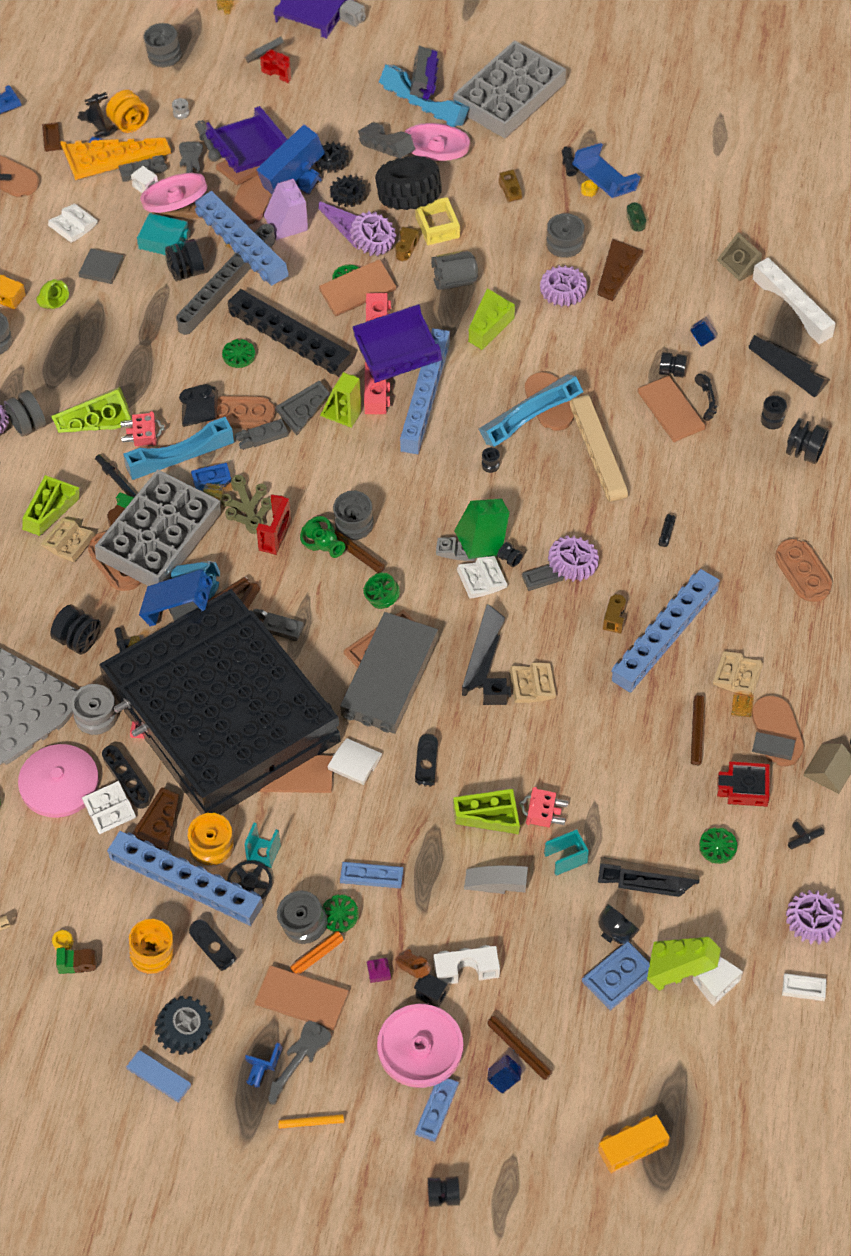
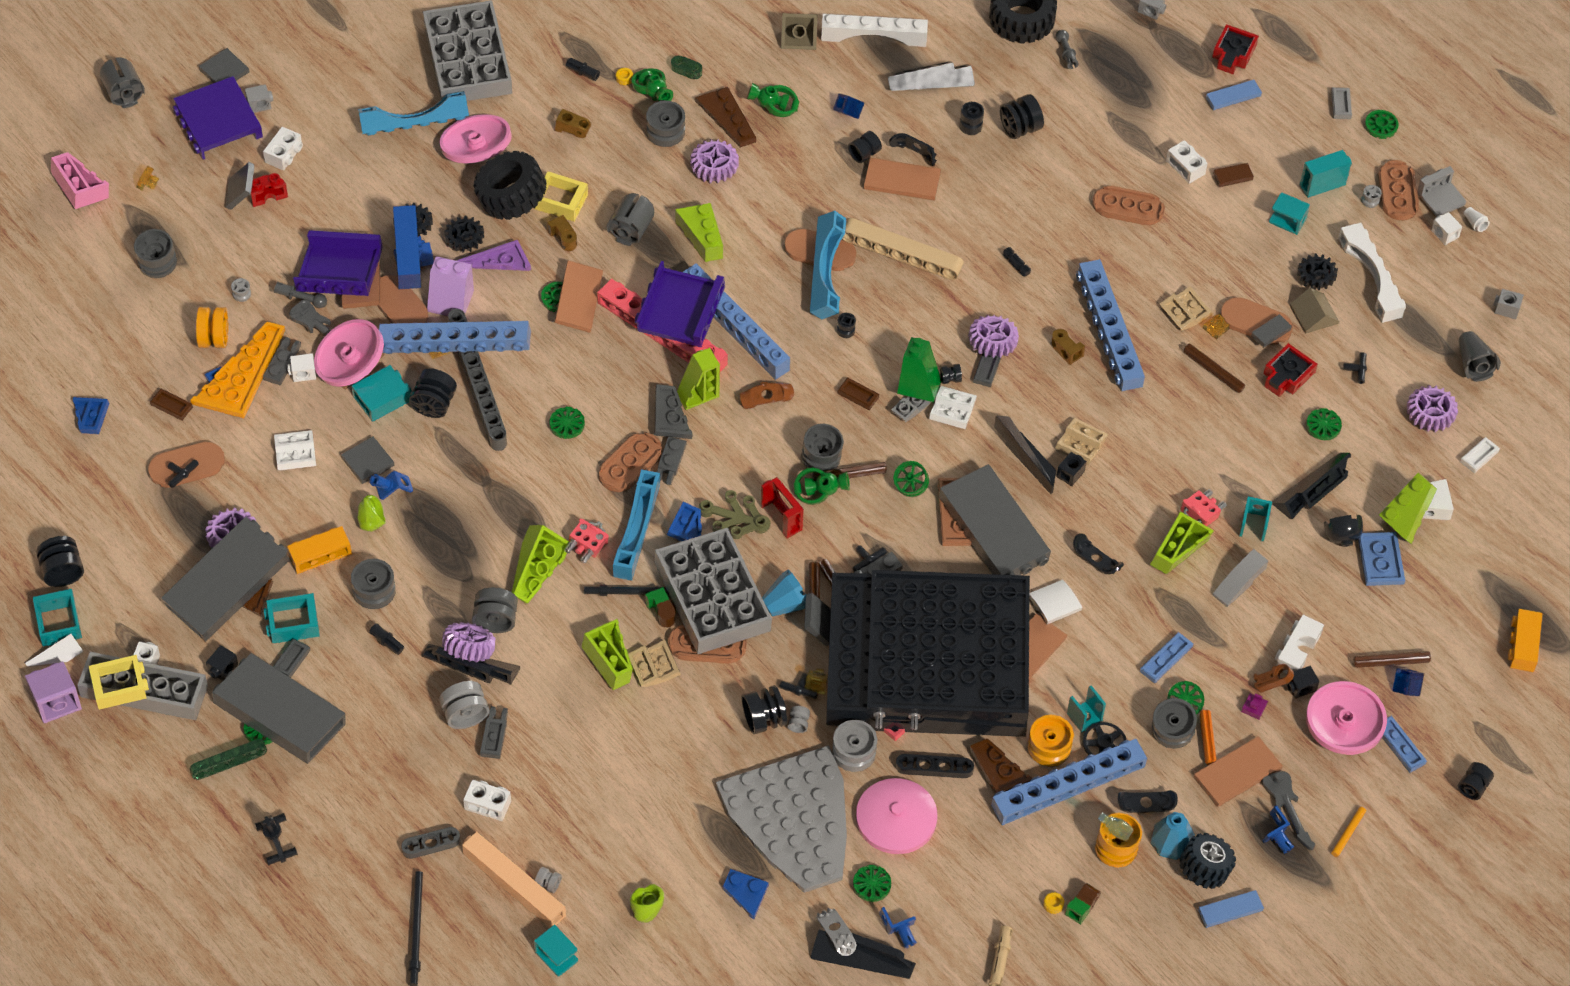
camera: 55 degrees left, 0 degrees up
black axle [77,92,117,139] -> none
white slope [82,781,136,834] -> none
blue panel [139,569,213,627] -> none
black slope [179,384,218,427] -> none
clear yellow tile [203,483,224,500] -> none
black brick [227,289,352,377] -> none
lavender gear [350,211,396,256] -> none
dark grey arch [358,122,415,159] -> none
piece [410,46,439,100] -> none
blue panel [573,143,641,198] -> none
none -> white brick [263,127,303,171]
none -> blue bracket [370,471,413,500]
none -> green piece [631,68,673,102]
none -> dark orange piece [740,382,794,409]
none -> green piece [747,82,800,117]
none -> light grey wheel [788,706,810,733]
none -> reddish brown tile [837,377,879,410]
none -> black piece [852,545,887,572]
none -> clear light blue piece [1098,812,1134,841]
none -> dark azure cone [1151,812,1195,860]

